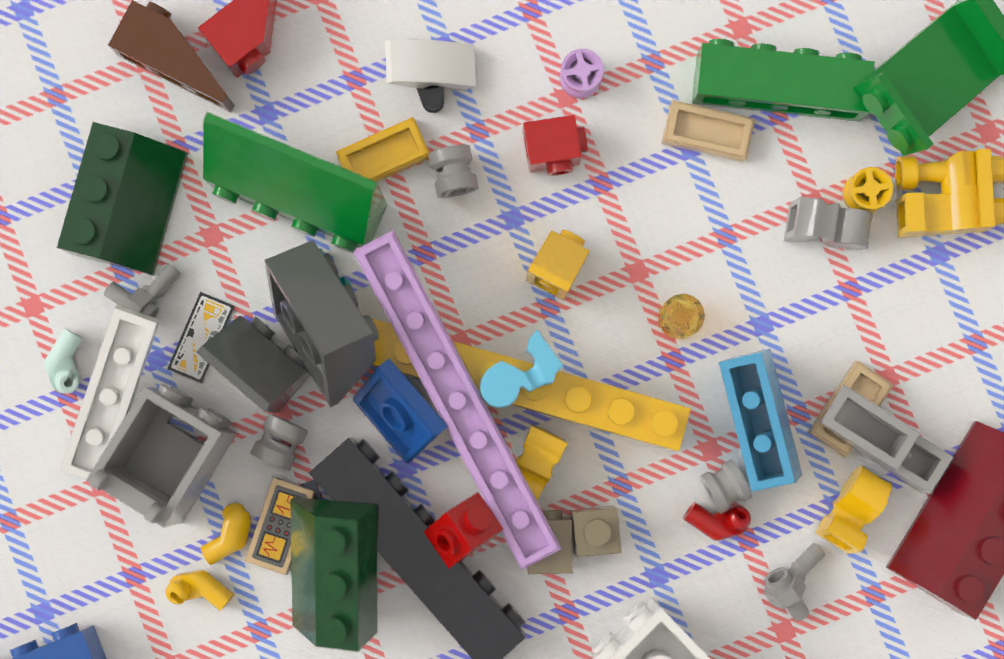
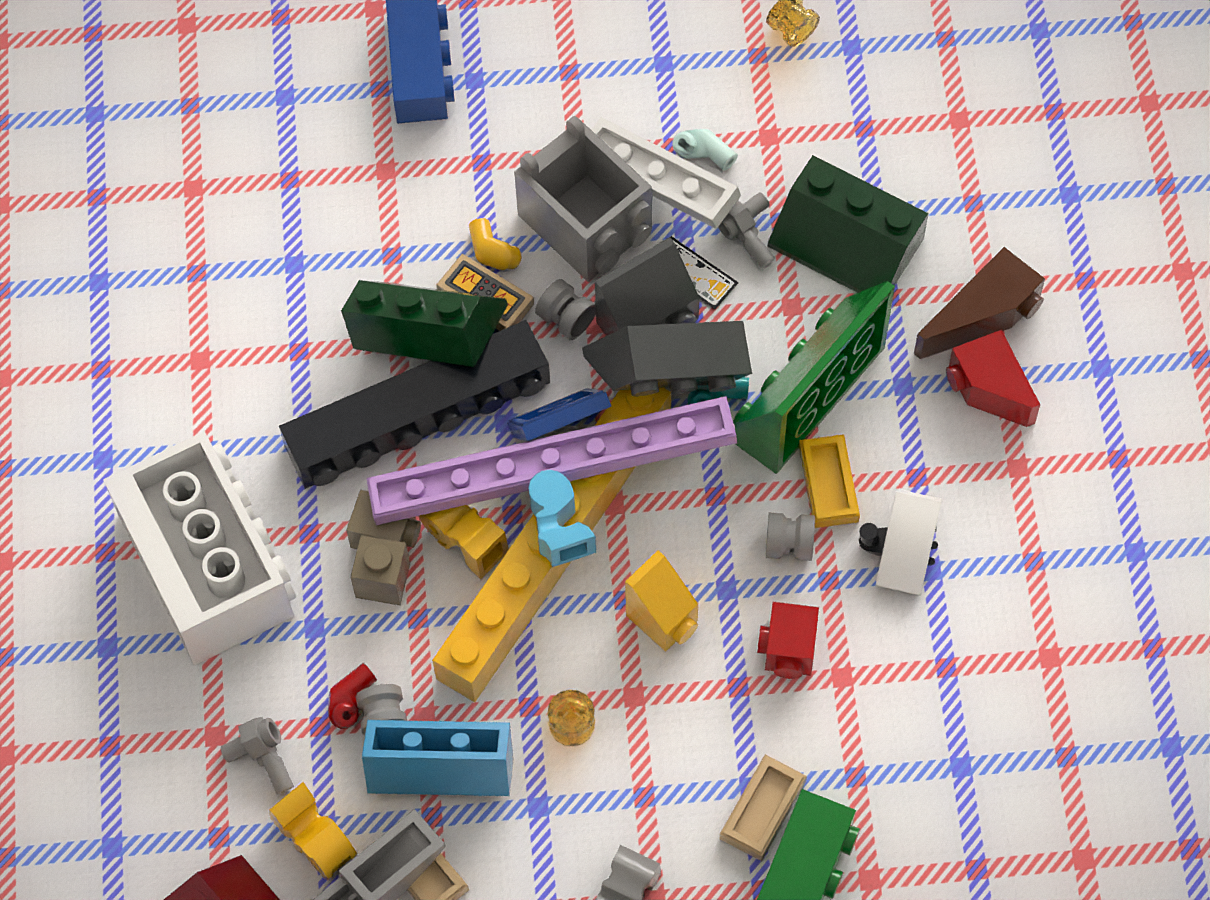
camera: 110 degrees right, 20 degrees down
yellow arm [165,570,235,611] -> none
red brick [424,492,503,569] -> none
lavender wheel [560,49,604,99] -> none

